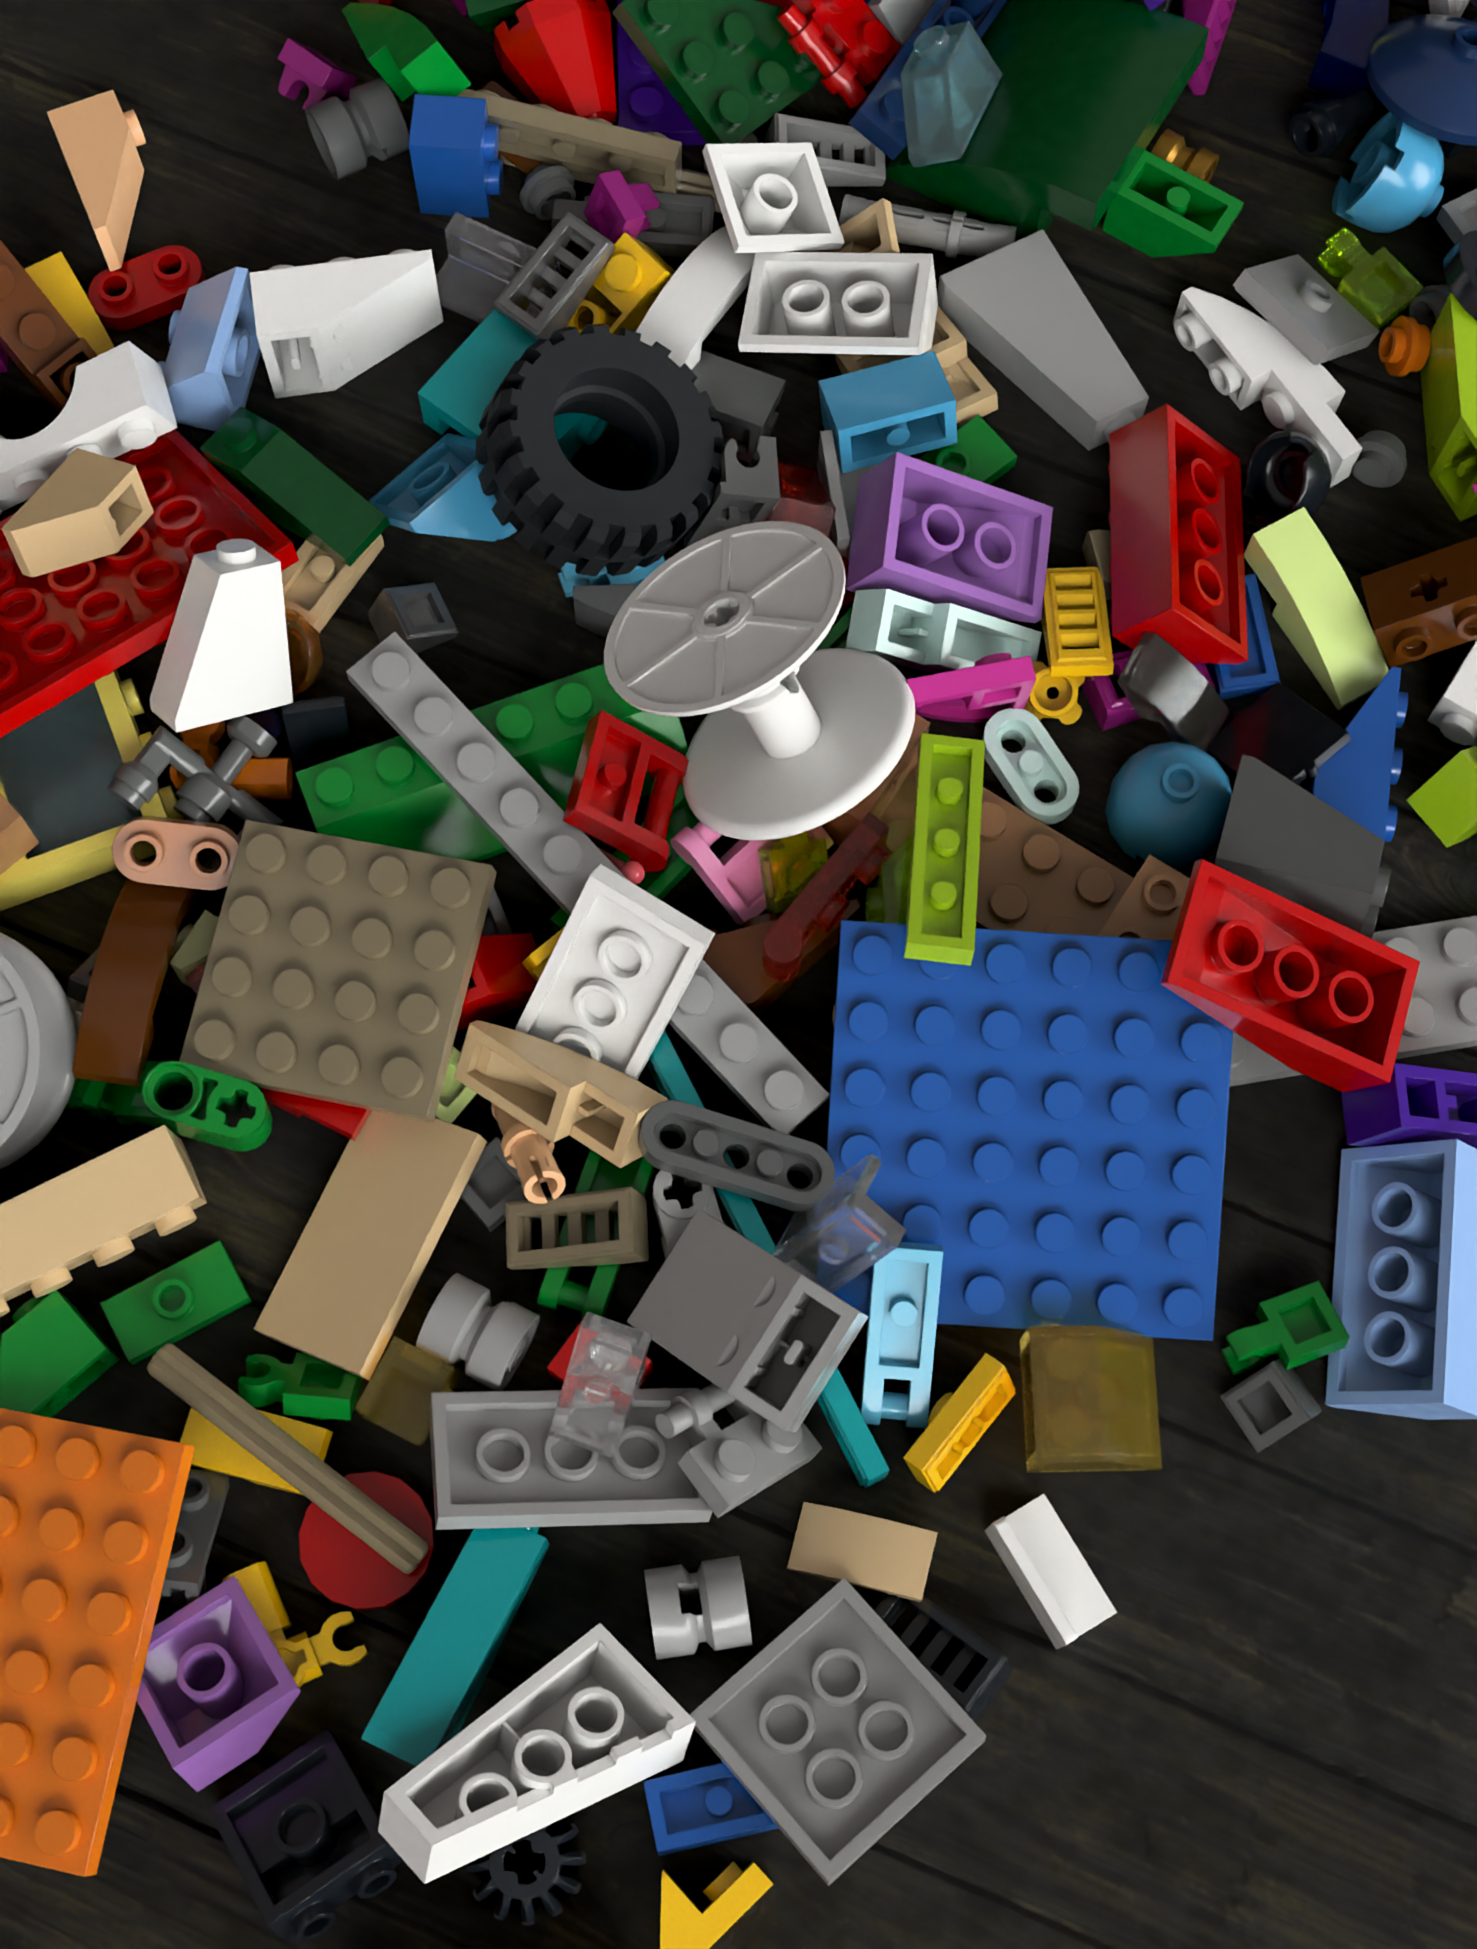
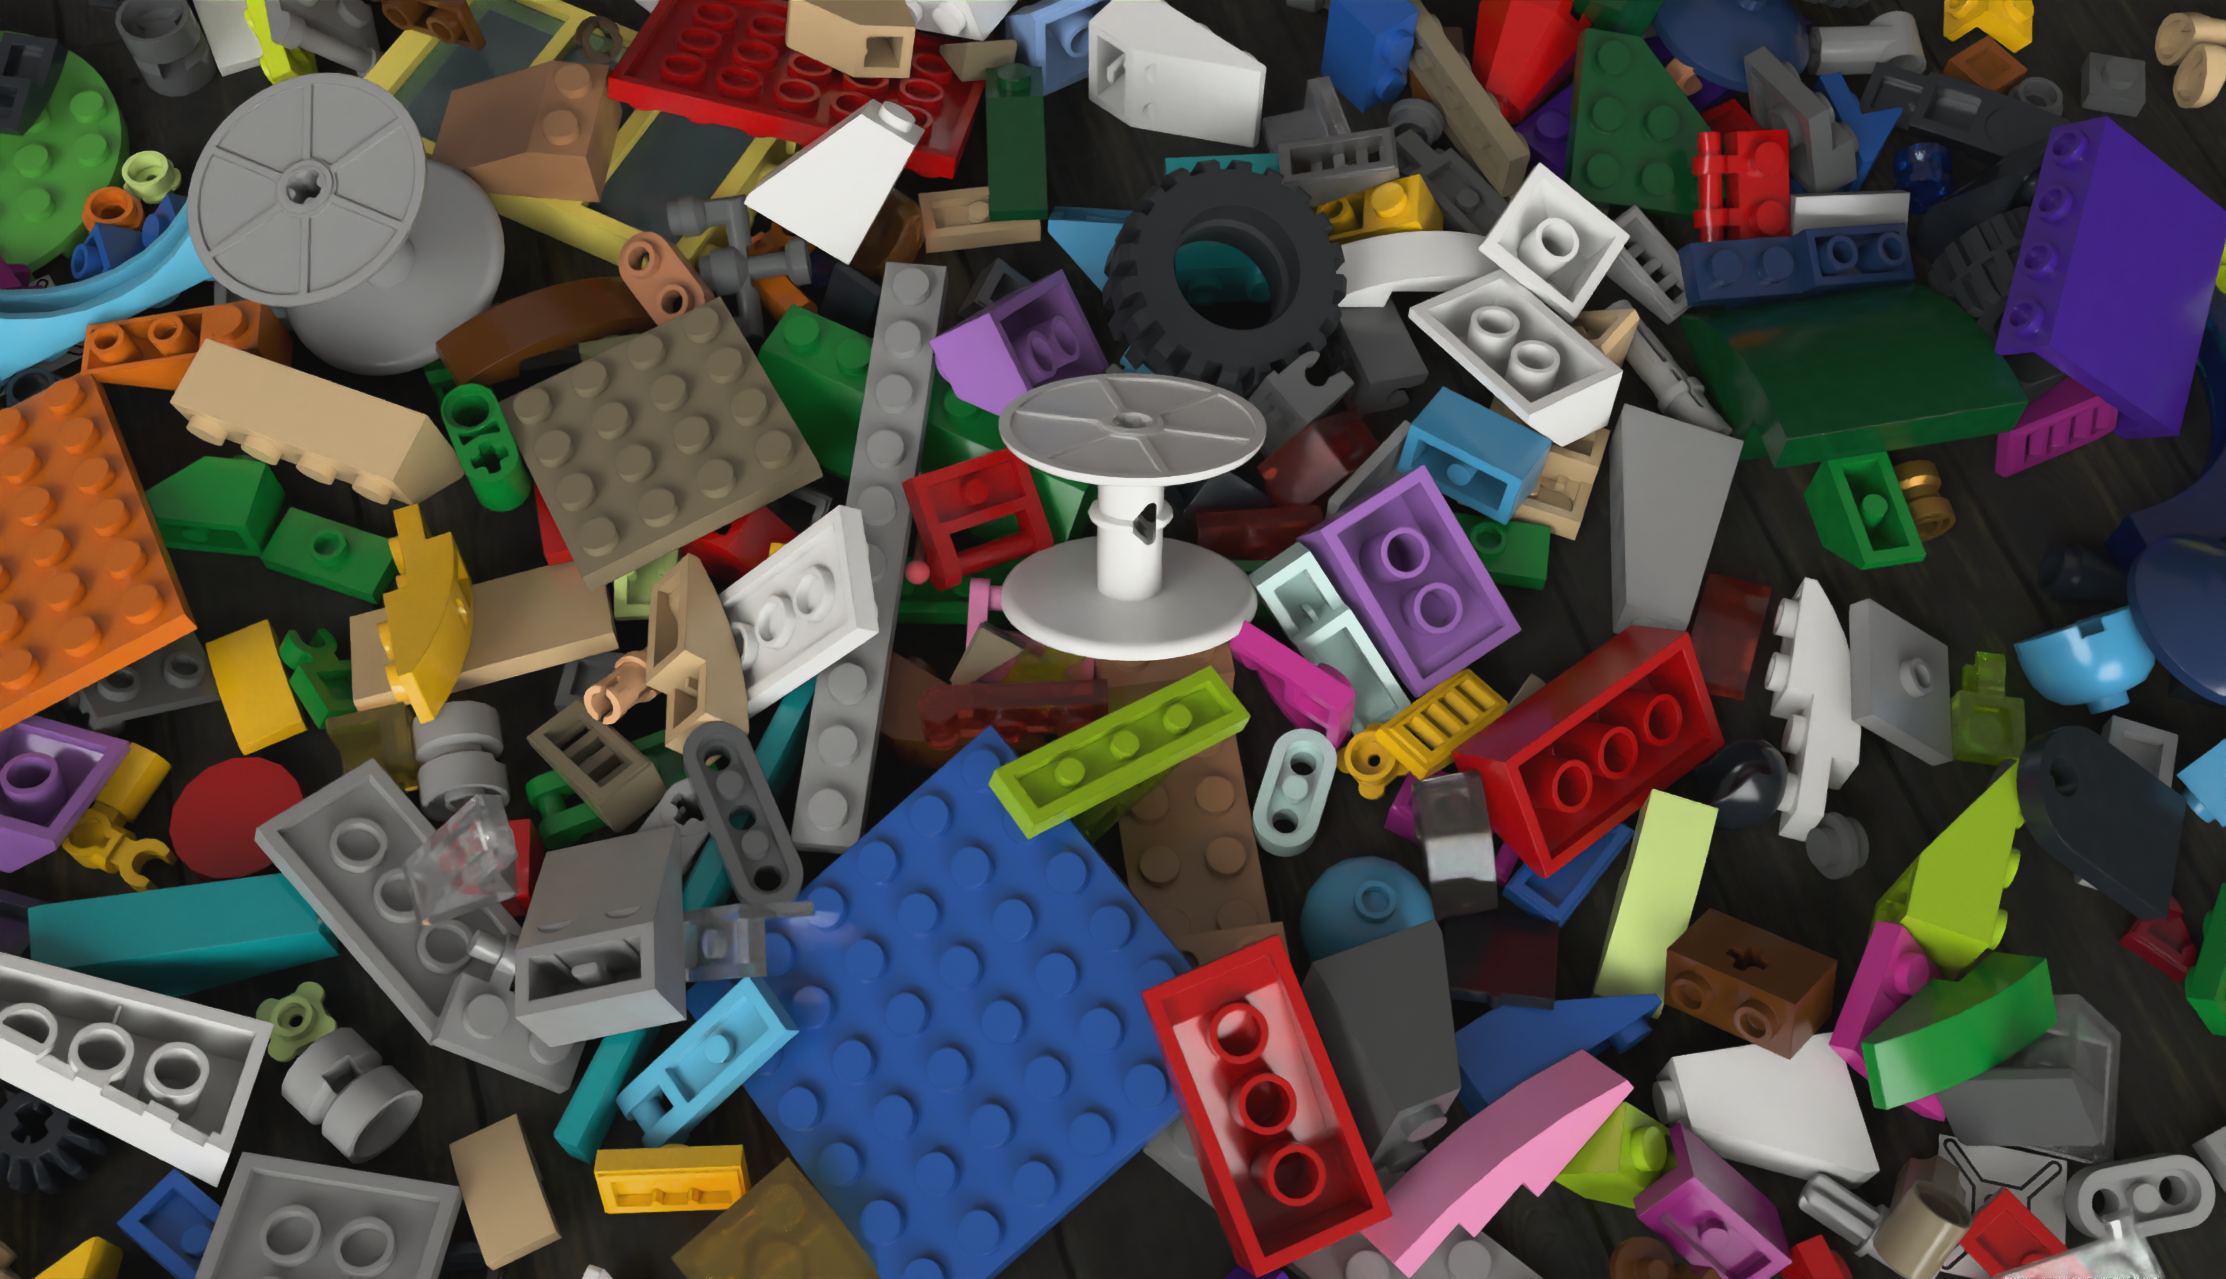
camera: 50 degrees right, 10 degrees down
dark tan axle [147,1343,429,1574] -> none
magenta tile [583,170,660,244] -> none
clear light blue slope [901,21,1003,168] -> none
orange plate [1379,316,1431,377] -> none
none -> yellowish green plate [256,982,338,1062]
none -> yellow slope [377,503,474,724]
none -> medium lavender slope [929,269,1109,416]
none -> dark tan slope [939,39,1017,82]
none -> dark tan slope [950,621,1027,690]
none -> bright pink slope [1359,1049,1634,1279]
none -> clear red slope [1690,573,1773,701]

